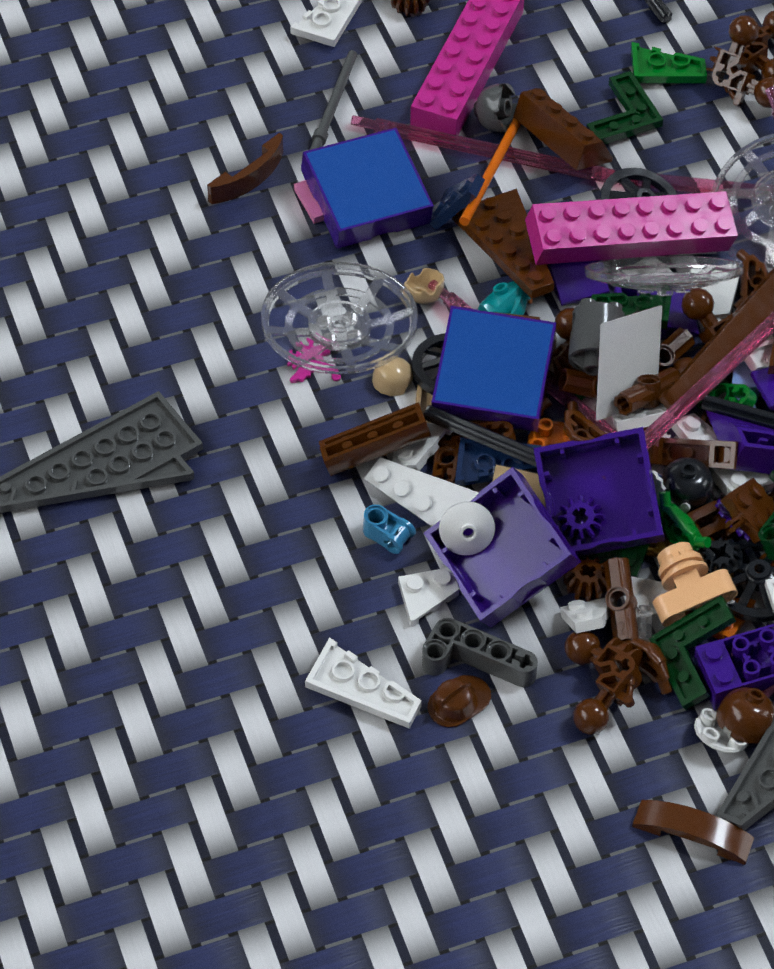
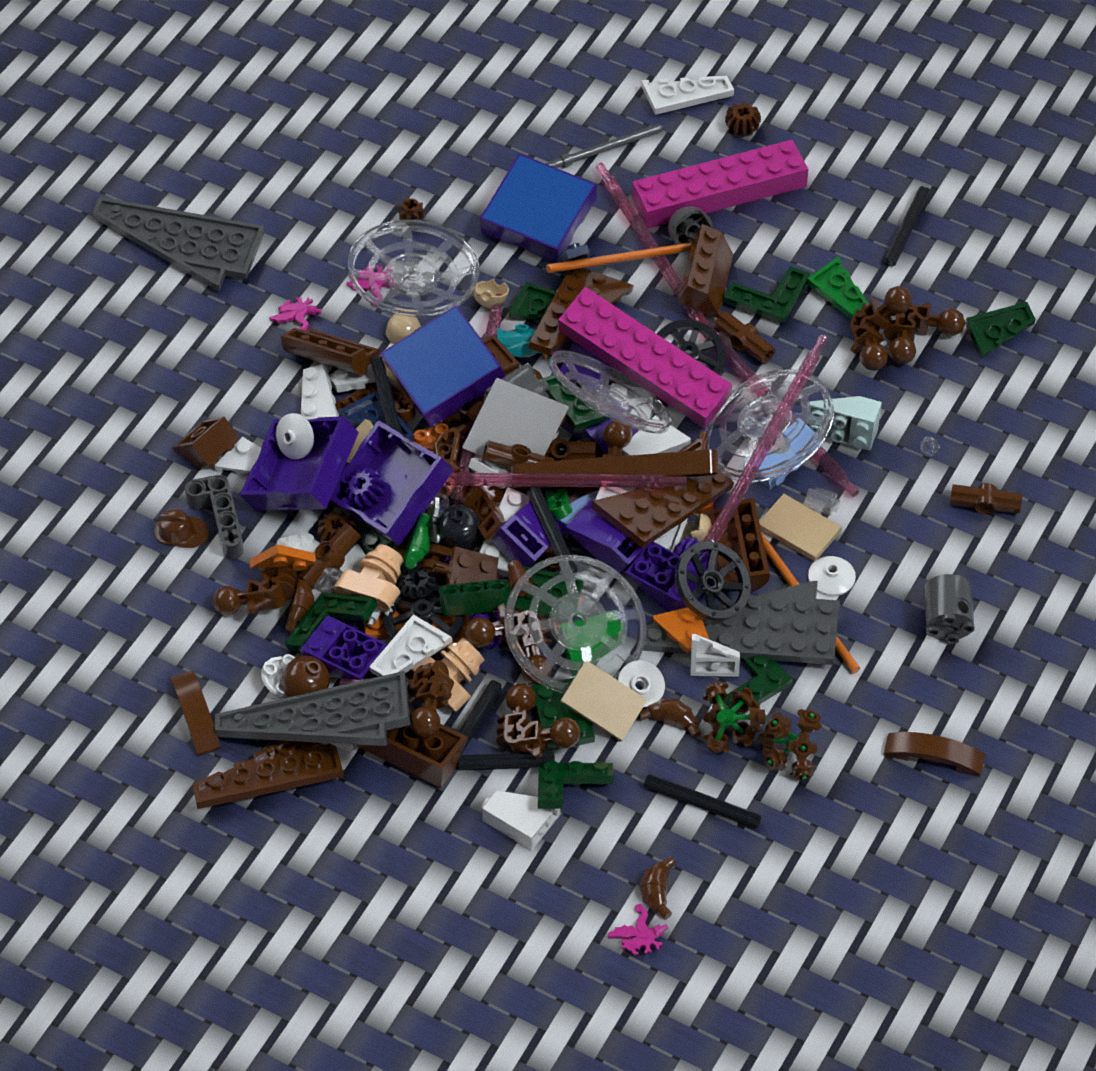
camera: 50 degrees right, 0 degrees up
reddish brown slope [207,133,283,204] -> none
white wing [305,637,422,729] -> none
dark azure piece [363,504,416,554] -> none
none -> reddish brown slope [172,416,240,468]
none -> orange wing [250,544,316,571]
none -> dark pink piece [269,297,322,330]
none -> reddish brown gear [398,198,425,225]
none -> dark green wing [509,282,557,320]
none -> reddish brown piece [714,311,776,364]

